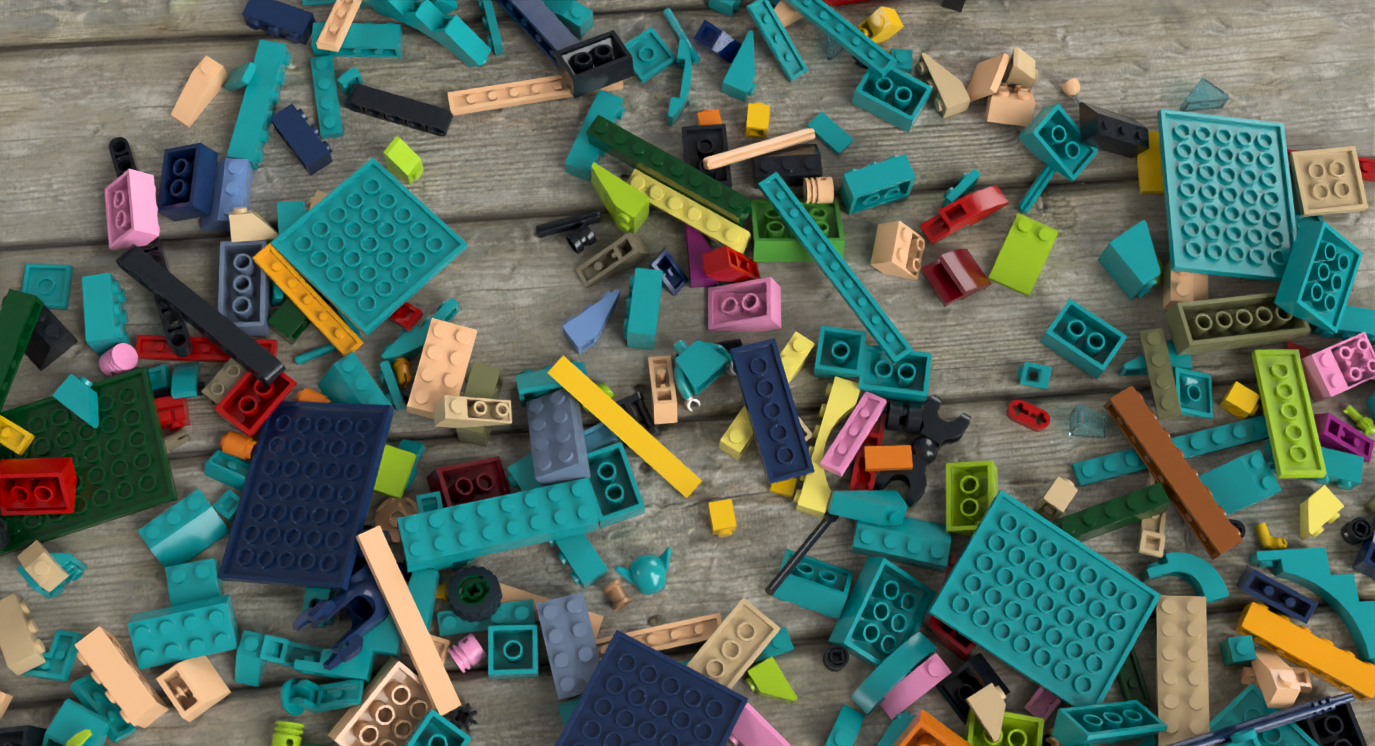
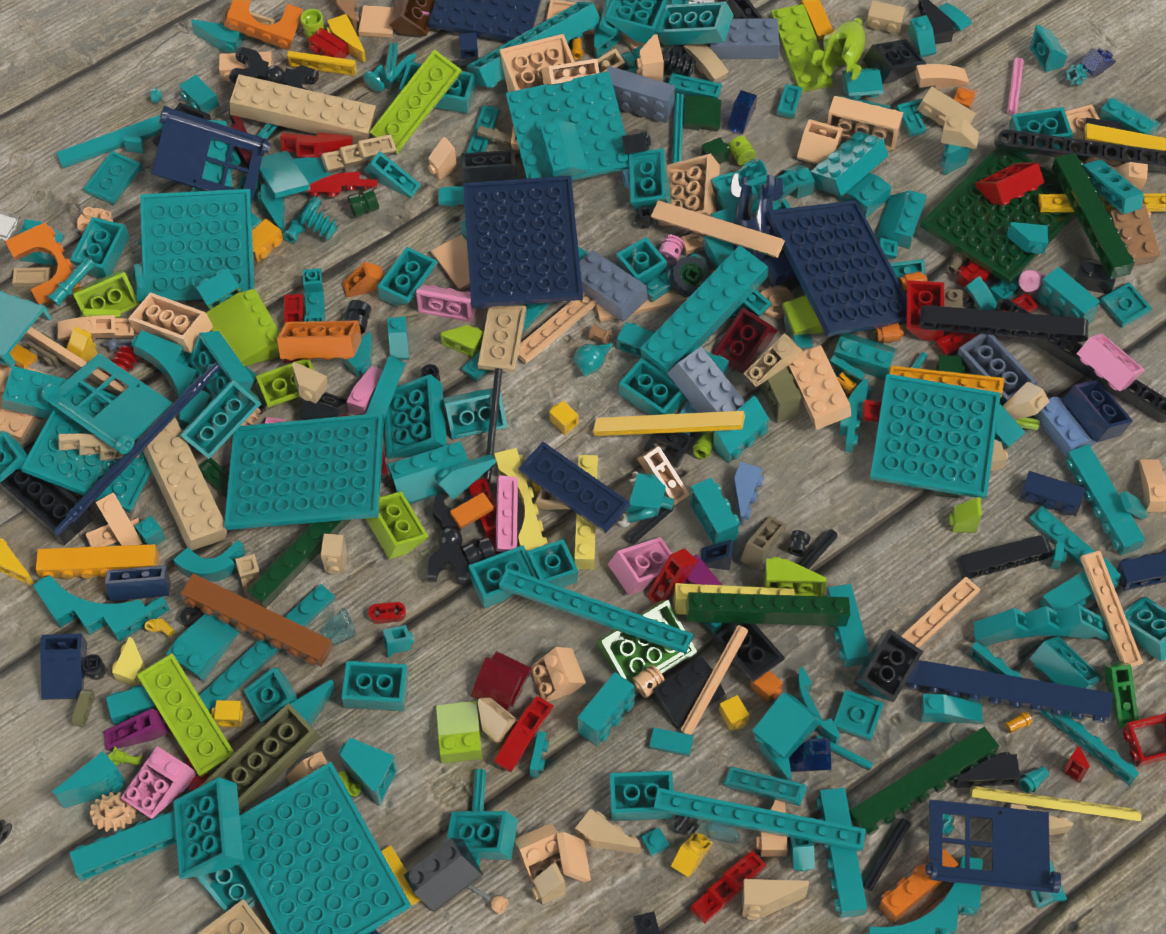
camera: 155 degrees right, 10 degrees down
olive plate [1139,327,1182,420] -> none
none -> tan slope [478,698,518,743]
none -> teal slope [752,692,823,758]

